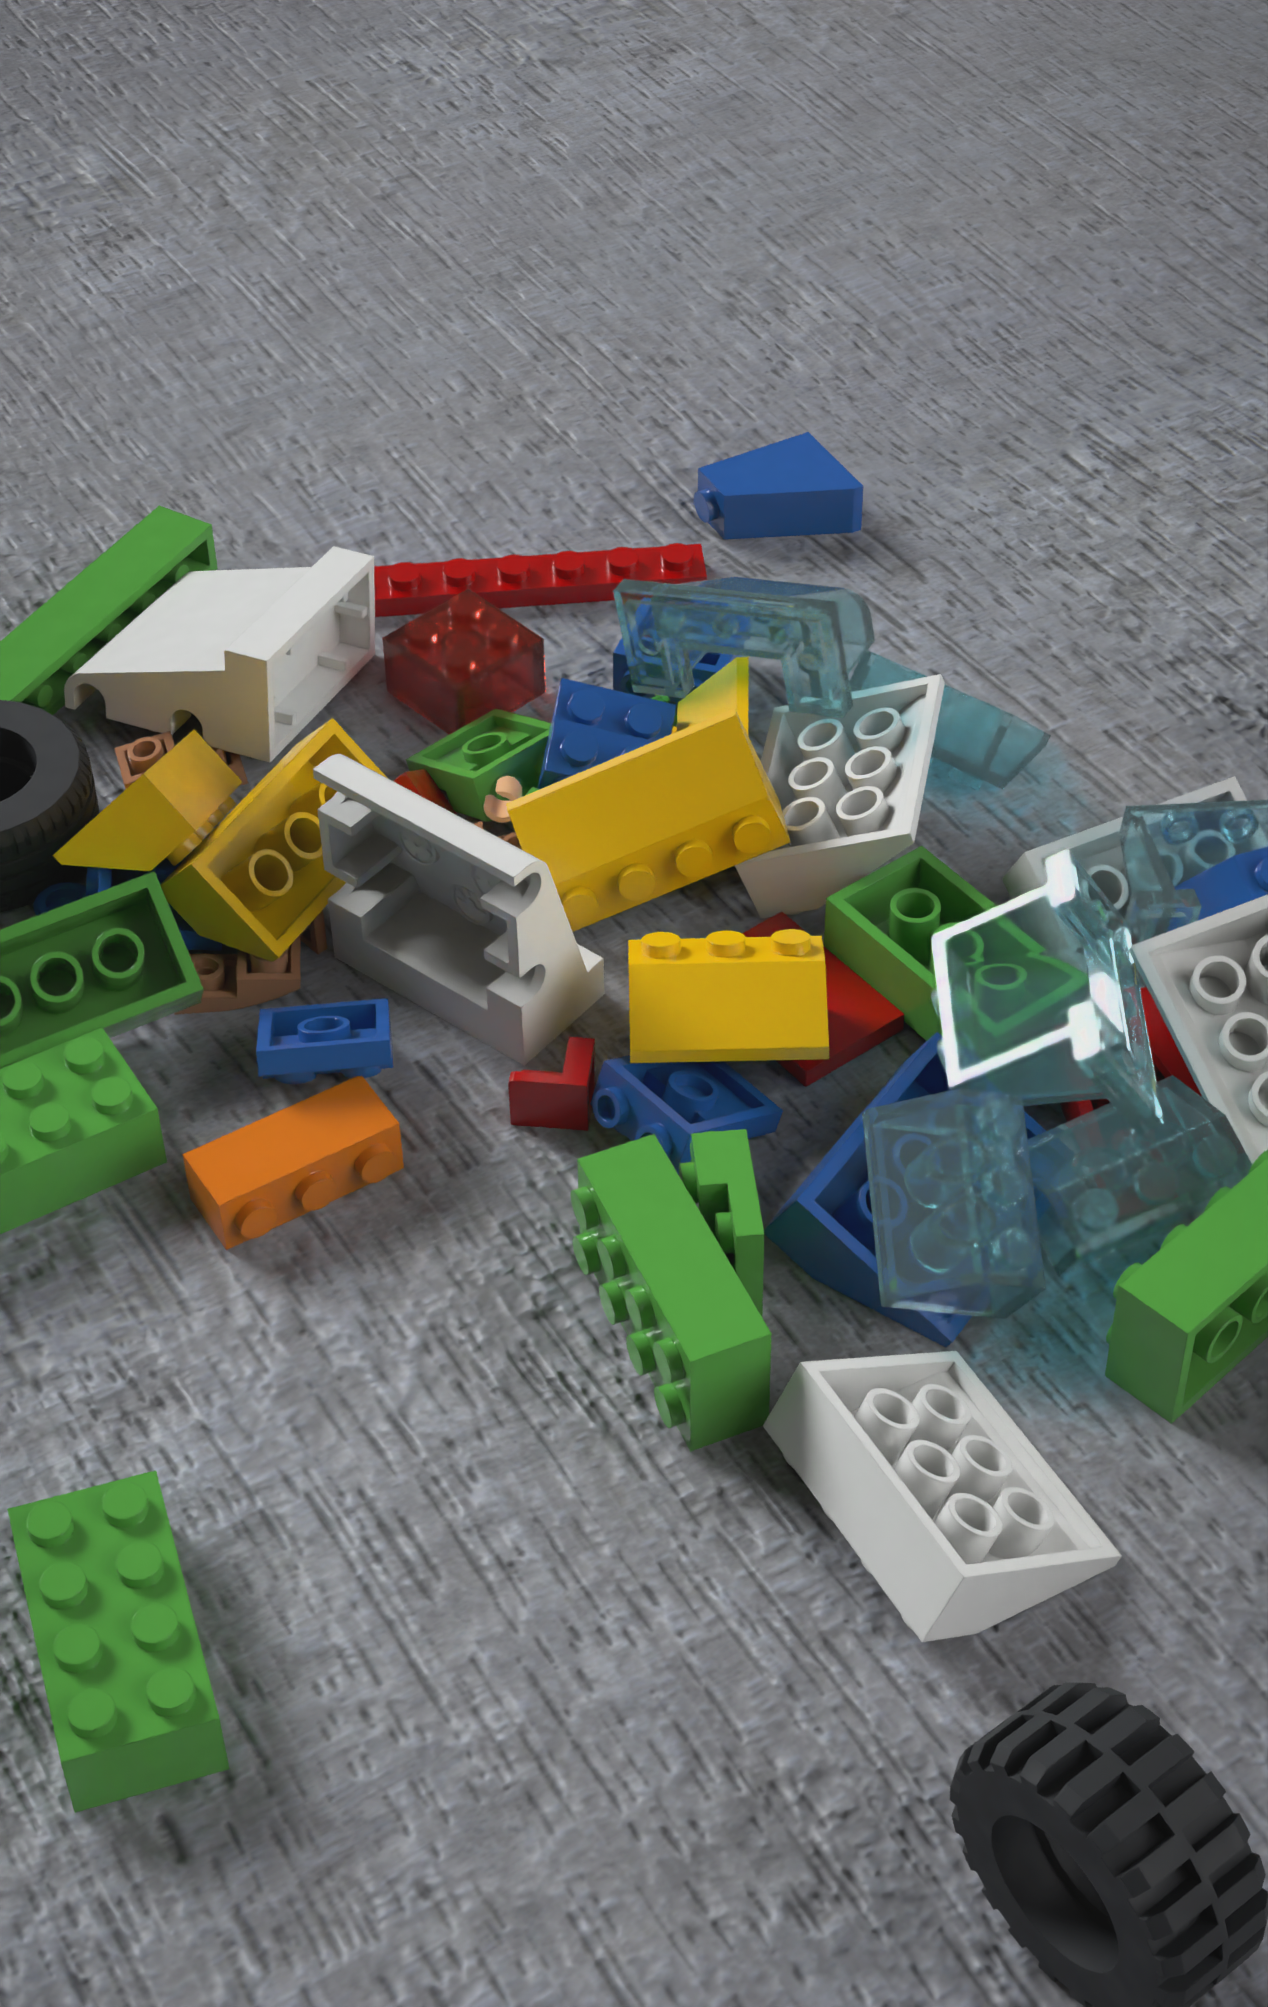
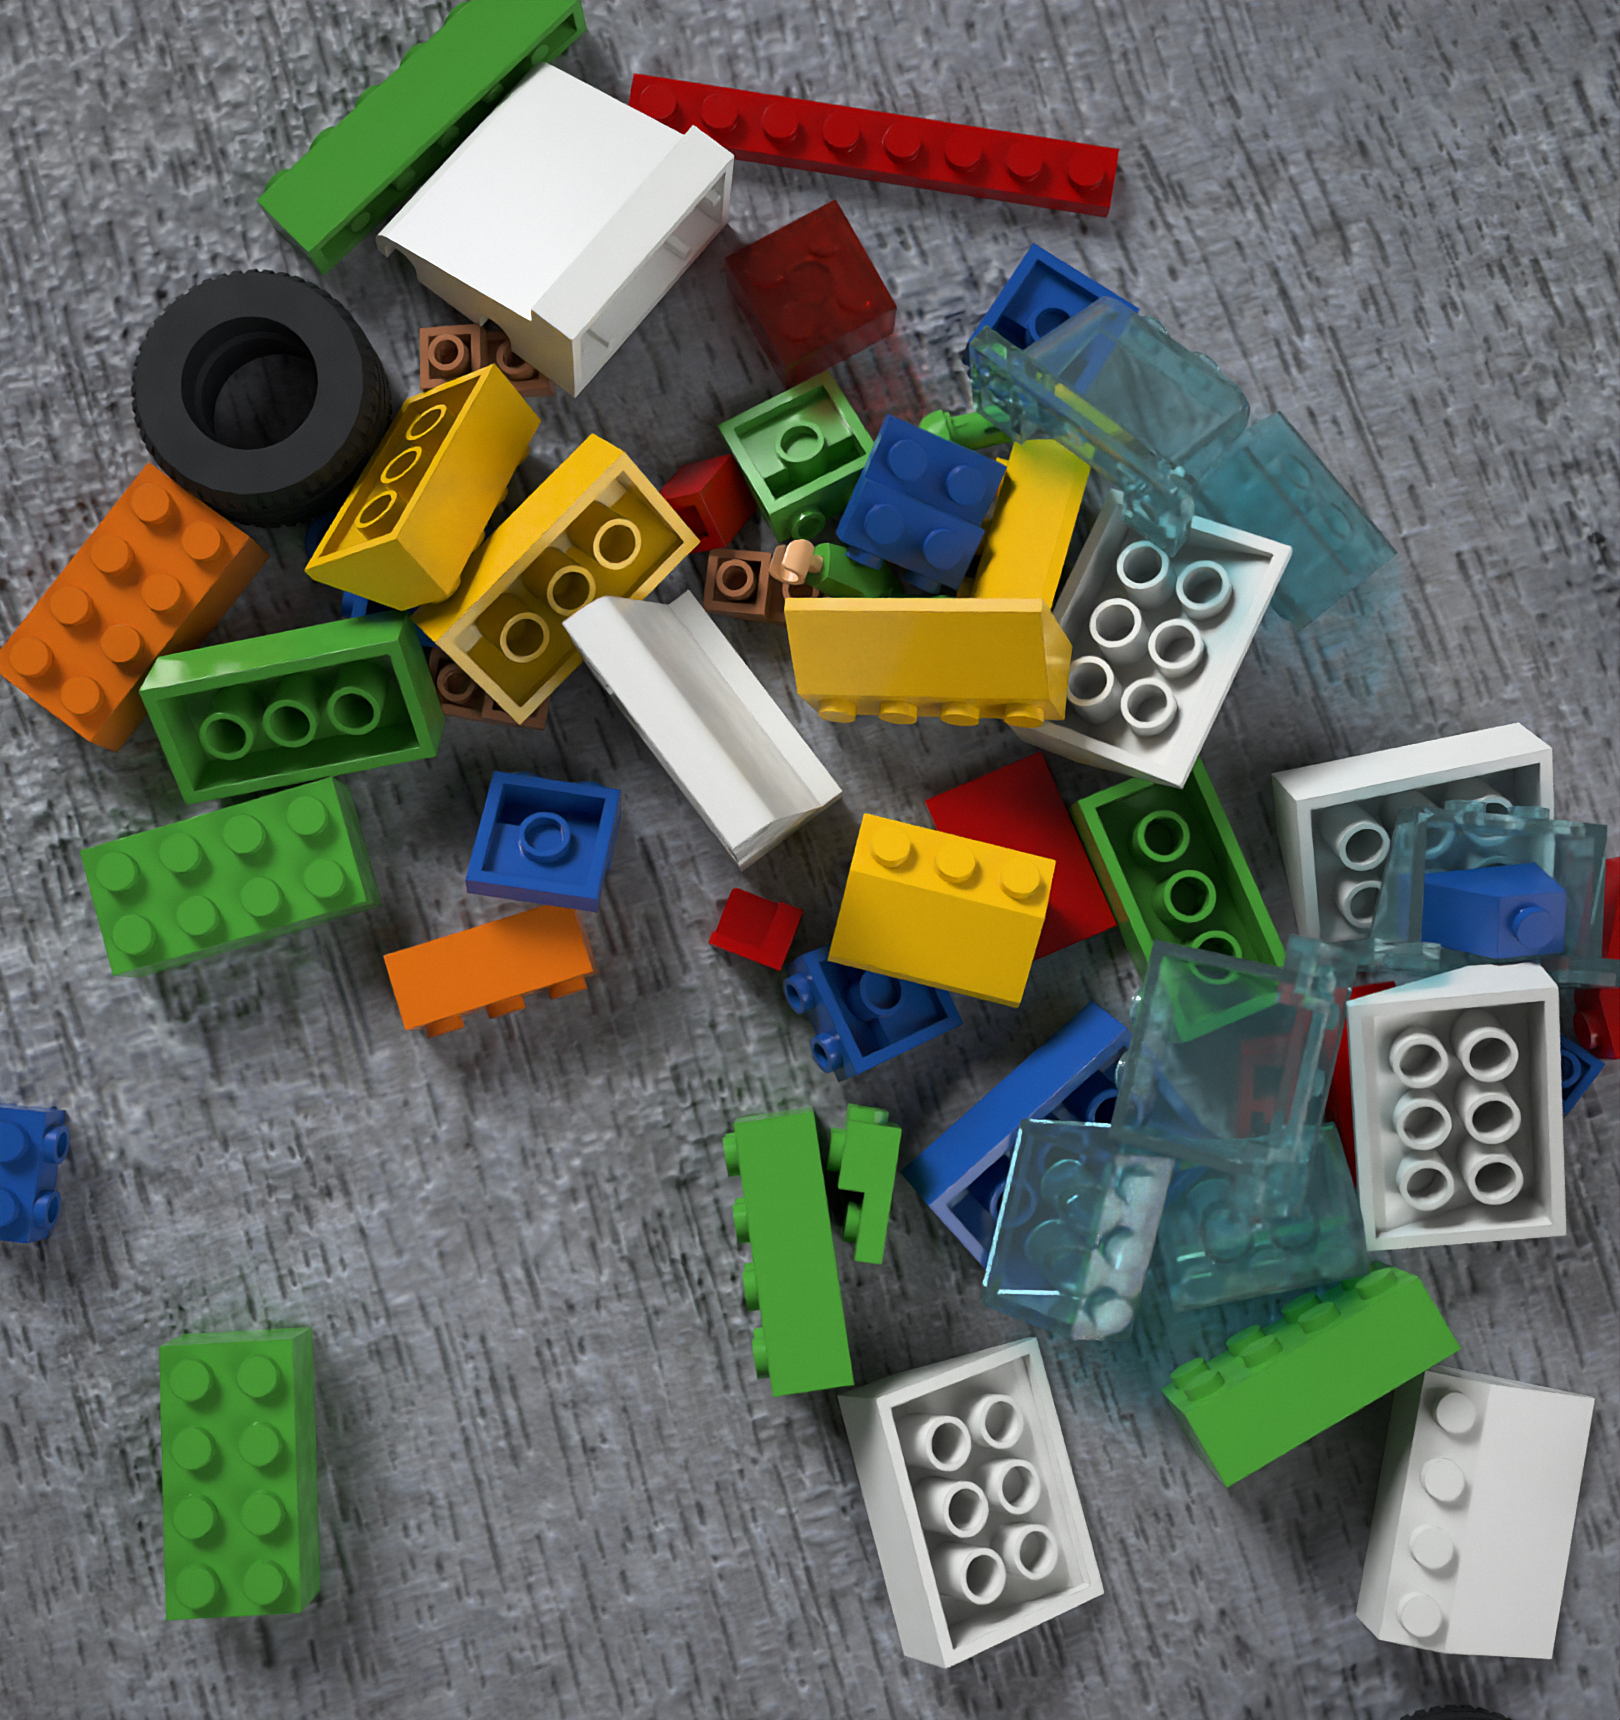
camera: 10 degrees right, 40 degrees up
blue slope [694,432,863,540] -> none

